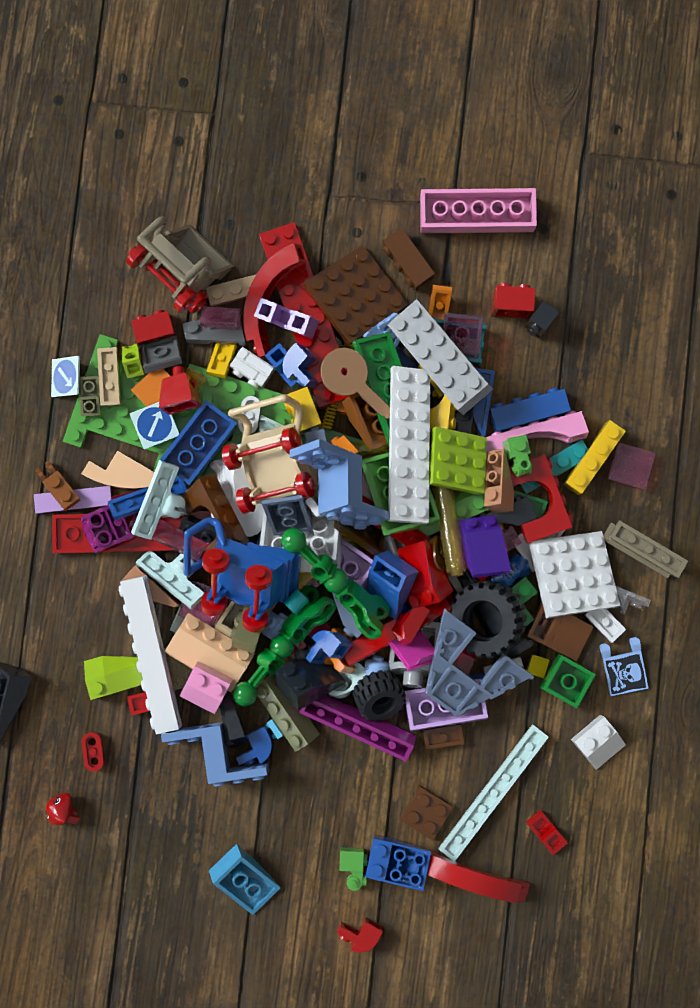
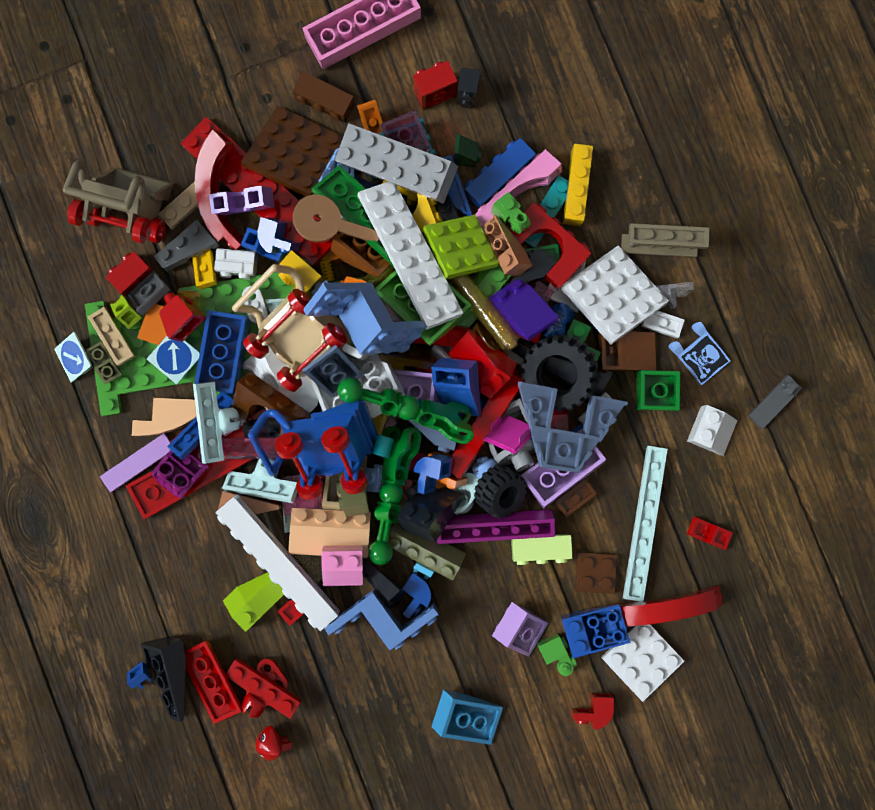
camera: 30 degrees left, 0 degrees up
dark orange hinge [35,461,80,511] -> none
clear pink plate [199,306,241,329] -> none
red slope [391,606,430,645] -> none
yellow slope [526,654,549,678] -> none
clear pink plate [607,442,655,490] -> none
none -> red slope [184,640,242,724]
none -> red plate [226,658,302,719]
none -> dark green slope [454,134,482,167]
none -> lavender slope [492,602,548,657]
none -> yellowish green brick [511,534,572,565]
none -> white plate [601,624,684,702]
none -> dark grey hinge [747,375,802,429]

